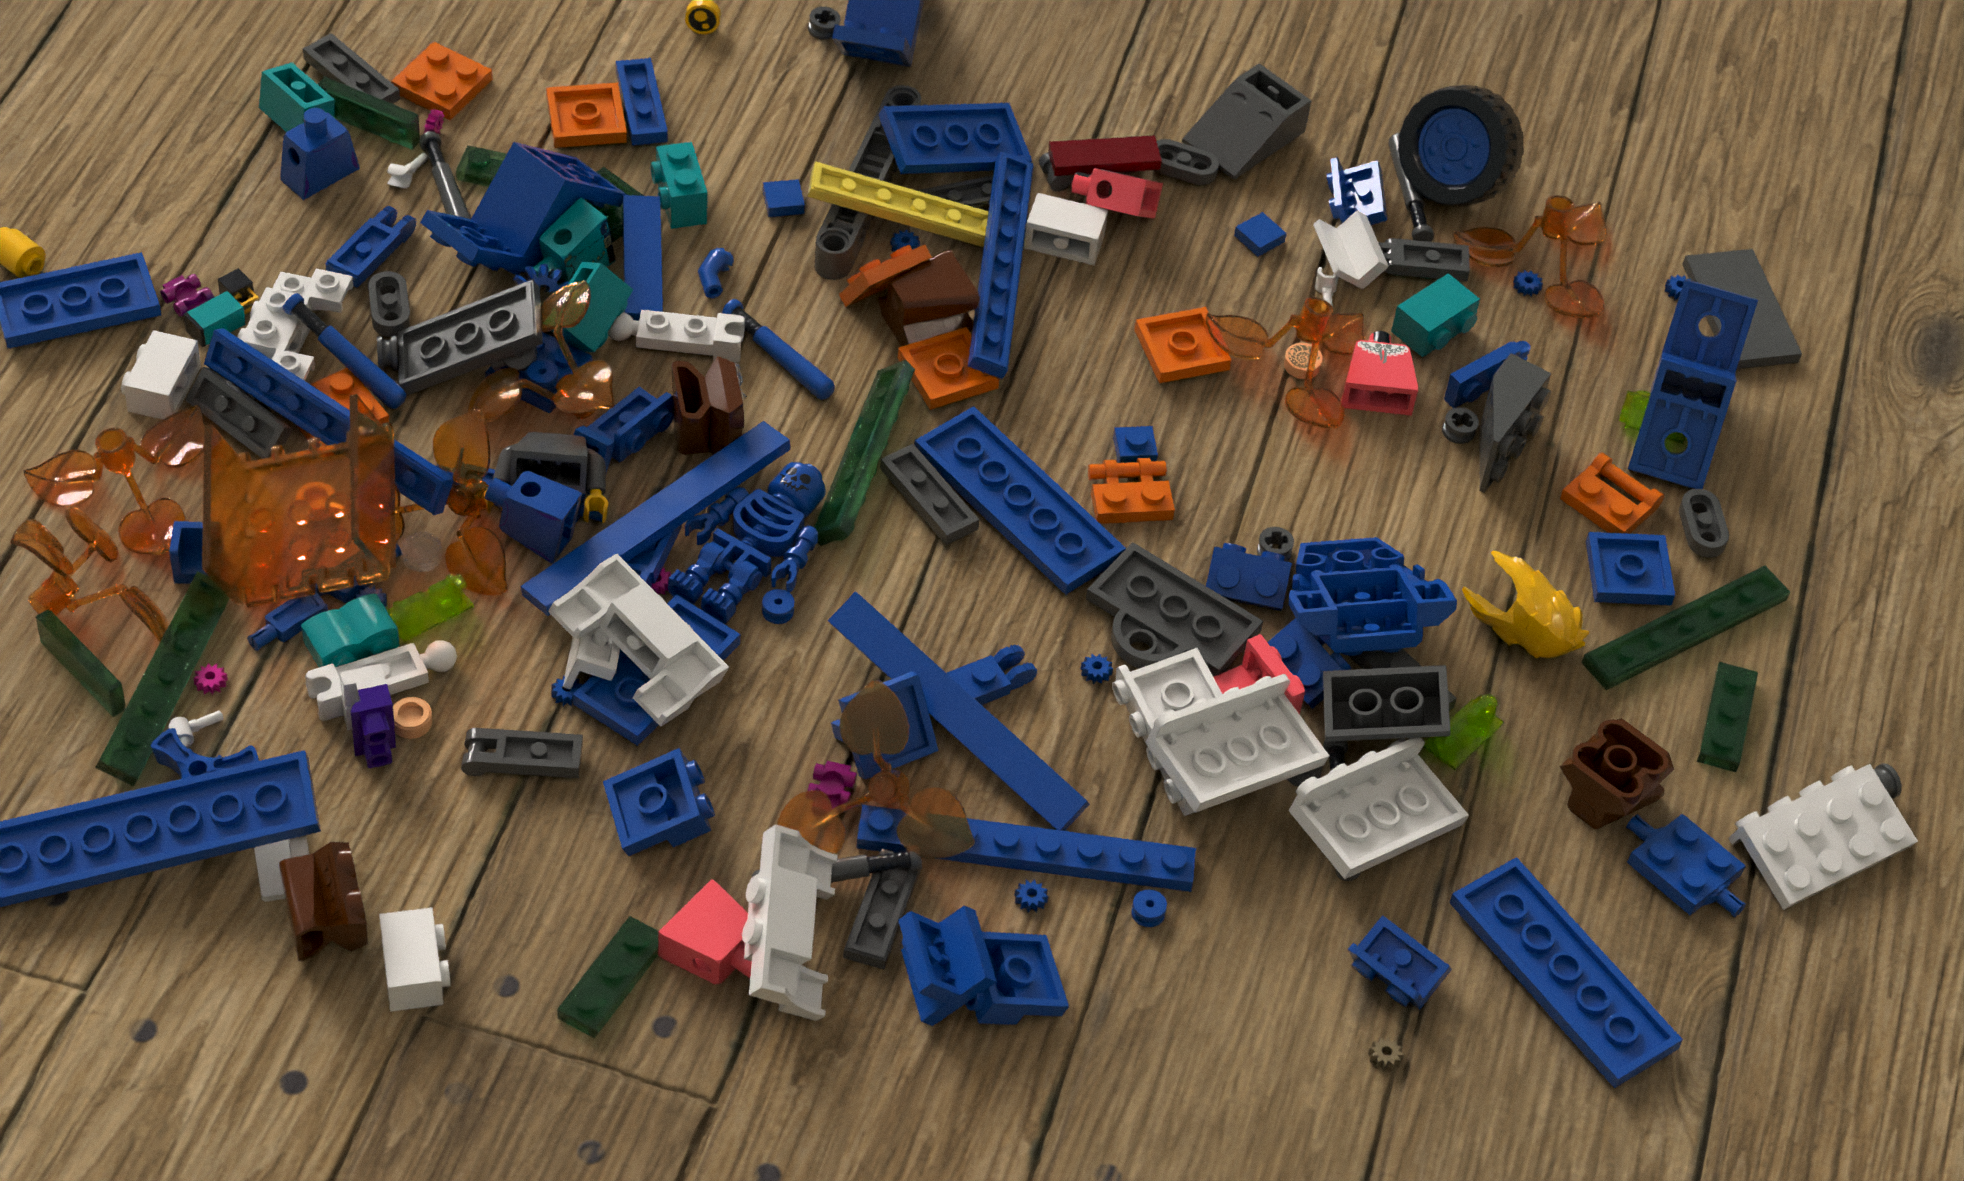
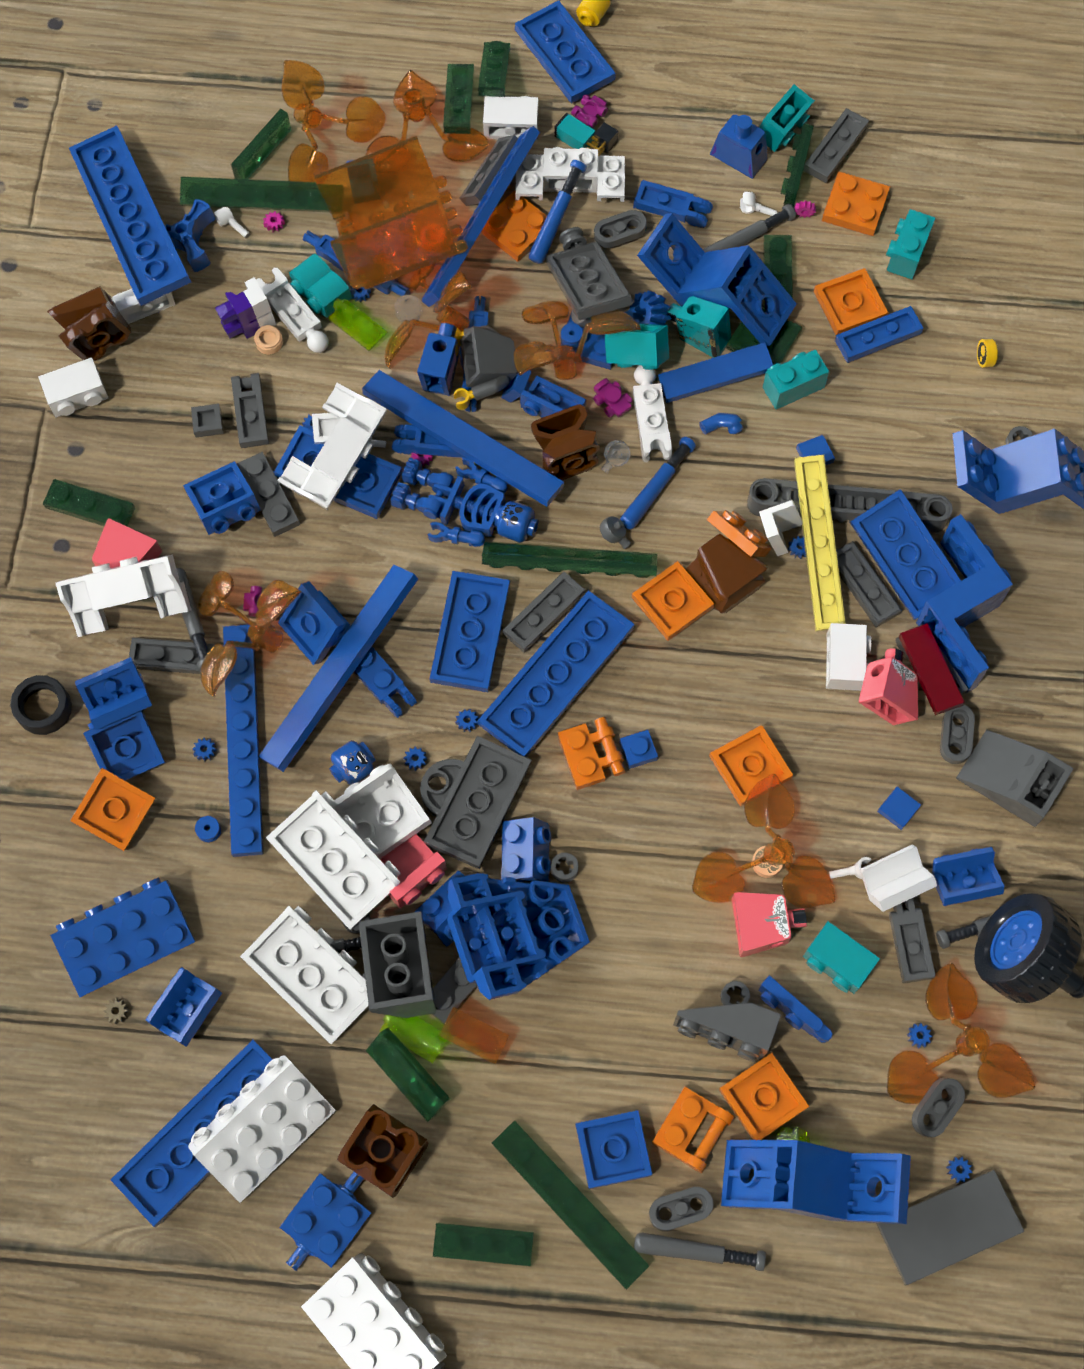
camera: 85 degrees right, 20 degrees up
blue piece [762,589,795,624] -> none
blue tile [968,151,1034,379] -> none
yellow head [1462,550,1589,658] -> none
none -> black tyre [10,675,72,735]
none -> blue bracket [50,877,196,998]
none -> orange plate [70,768,156,851]
none -> white bracket [188,1055,336,1203]
none -> dark grey plate [191,403,224,438]
none -> dark grey plate [237,452,300,537]
none -> blue head [329,740,376,785]
none -> clear green plate [366,1028,451,1122]
none -> blue plate [430,571,510,692]
none -> clear orange plate [438,1007,510,1065]
none -> clear green plate [443,64,475,134]
none -> blue piece [455,709,479,732]
none -> clear green plate [478,41,510,97]
none -> magenta piece [593,378,632,418]
none -> dark grey piece [600,516,631,549]
none -> dark grey piece [634,1233,766,1271]
none -> orange plate [719,1053,809,1140]
none -> white panel [759,500,802,556]
none -> teal brick [886,209,935,280]
none -> dark grey plate [912,1078,965,1137]
none -> blue bracket [916,514,1013,693]

